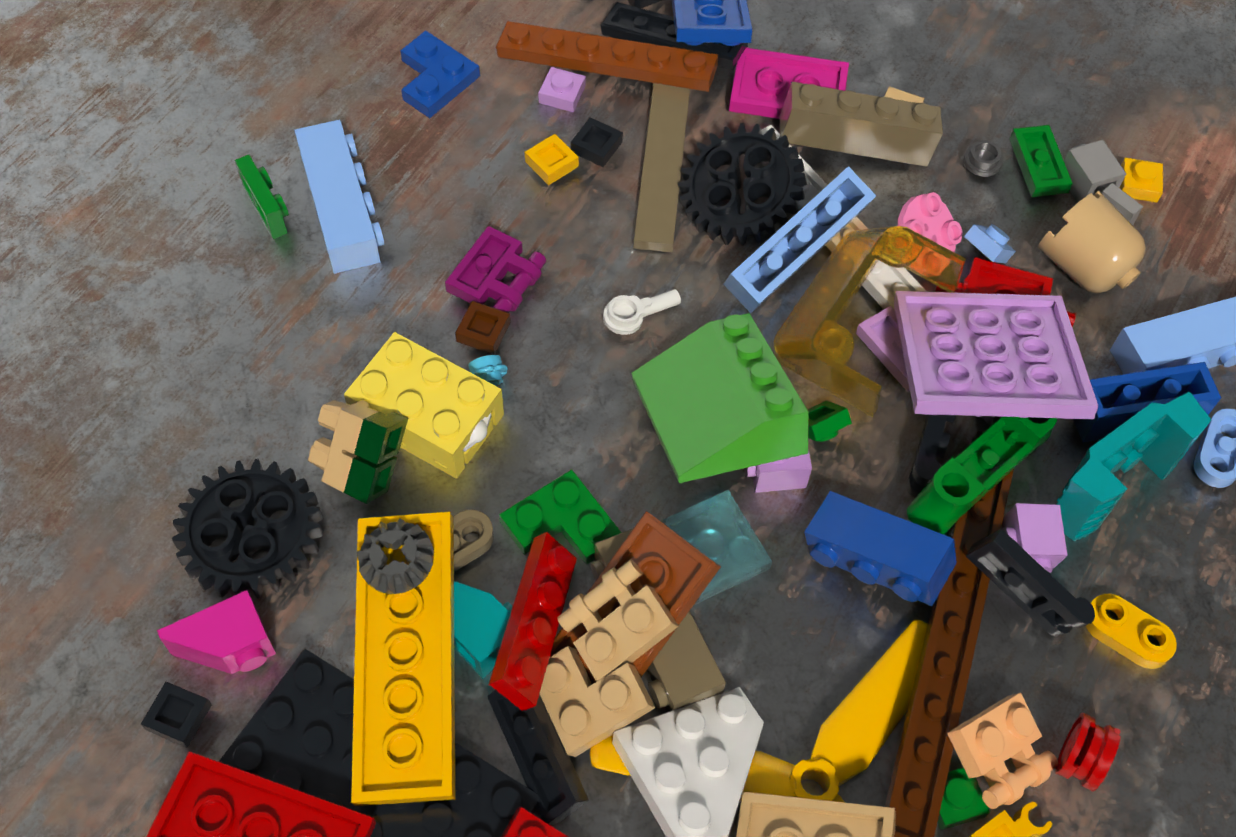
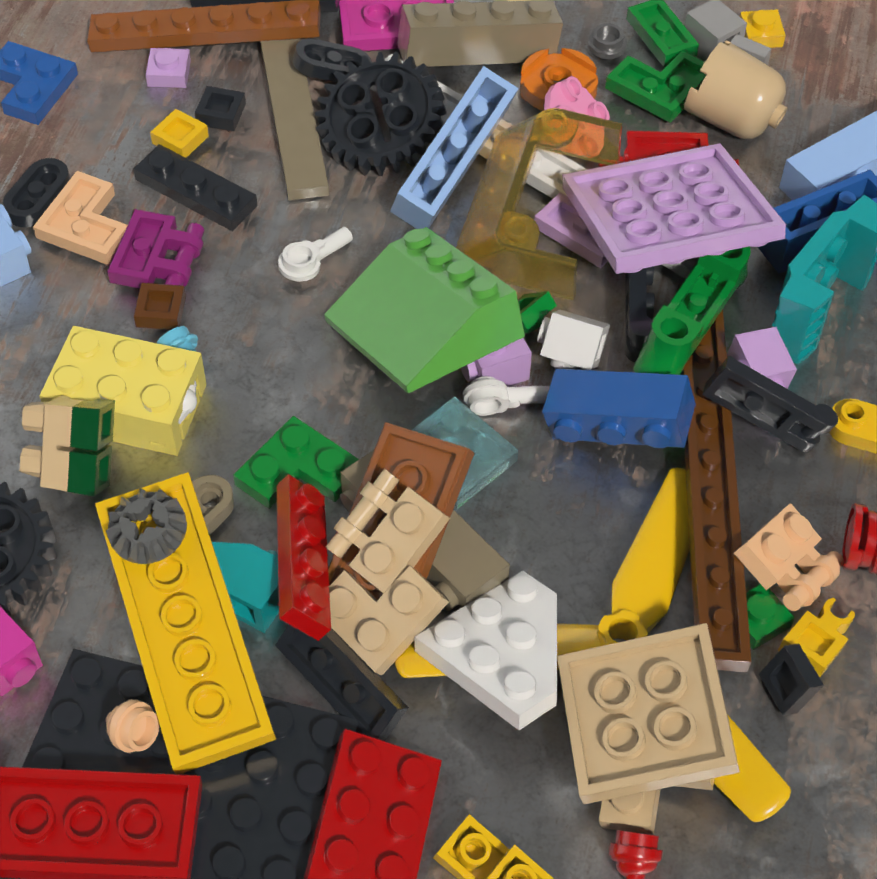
camera: 15 degrees left, 5 degrees down
light blue plate [964,224,1016,264] -> none
none -> black plate [3,158,70,228]
none -> light nougat plate [33,171,128,265]
none -> light nougat plate [106,700,160,753]
none -> black plate [133,144,258,232]
none -> black plate [292,38,372,82]
none -> white plate [463,376,550,416]
none -> orange plate [520,48,598,112]
none -> white brick [537,309,610,370]
none -> green plate [605,51,706,123]

